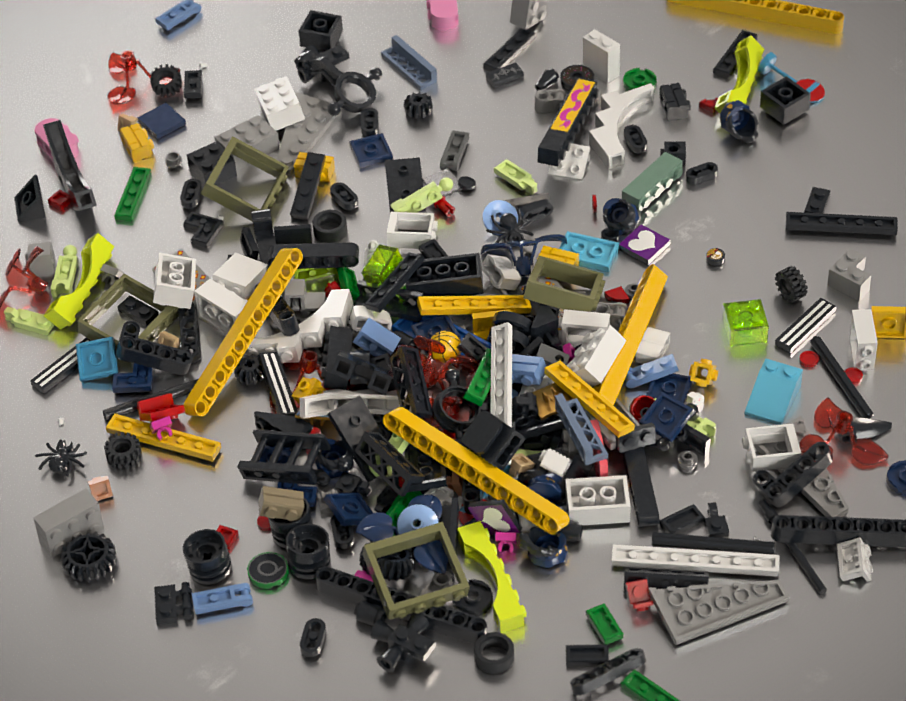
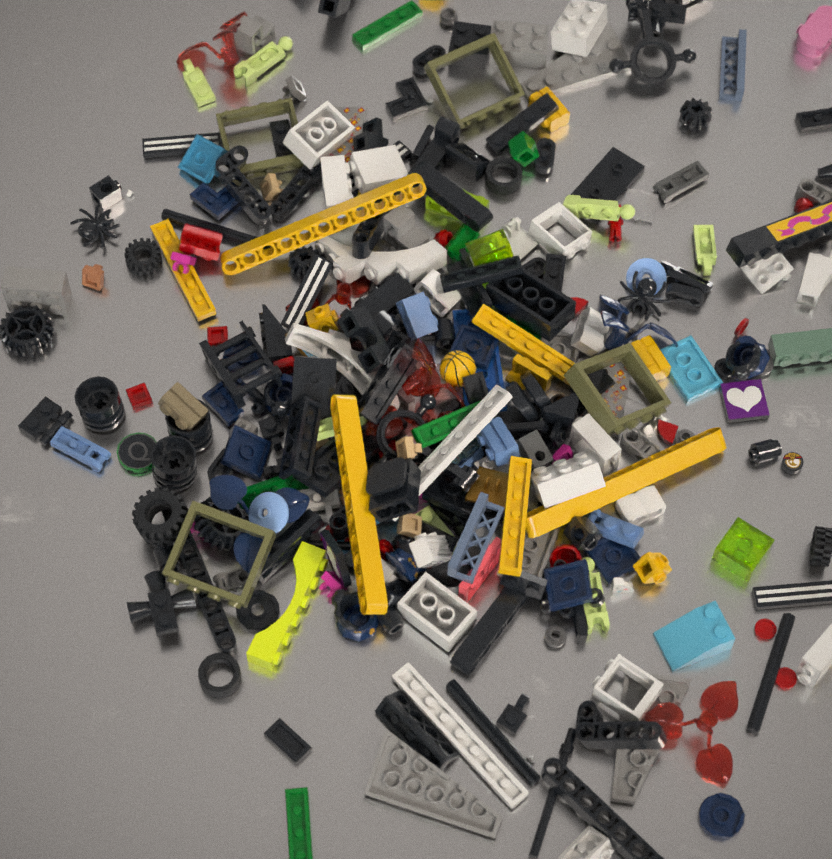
camera: 40 degrees right, 15 degrees up
neon yellow arch [44,233,114,330] -> none
black plate [300,618,326,657] -> none
dark blue tile [349,133,393,168] -> none
black plate [361,108,379,136] -> none
black piece [458,176,476,190] -> none
black tile [486,62,524,87] -> none
black beam [570,648,646,696] -> none
green plate [586,603,624,644] -> none
red bracket [625,579,654,612] -> none
black tile [659,504,705,534] -> none
black piece [836,417,892,443] -> none
none -> black brick [89,175,122,211]
none -> black tyre [132,487,189,547]
none -> red tile [207,326,228,346]
none -> black brick [353,117,389,152]
none -> tan tile [396,436,422,460]
none -> green brick [508,131,539,167]
none -> black brick [563,516,603,551]
none -> black brick [748,439,782,464]
none -> red plate [794,198,814,213]

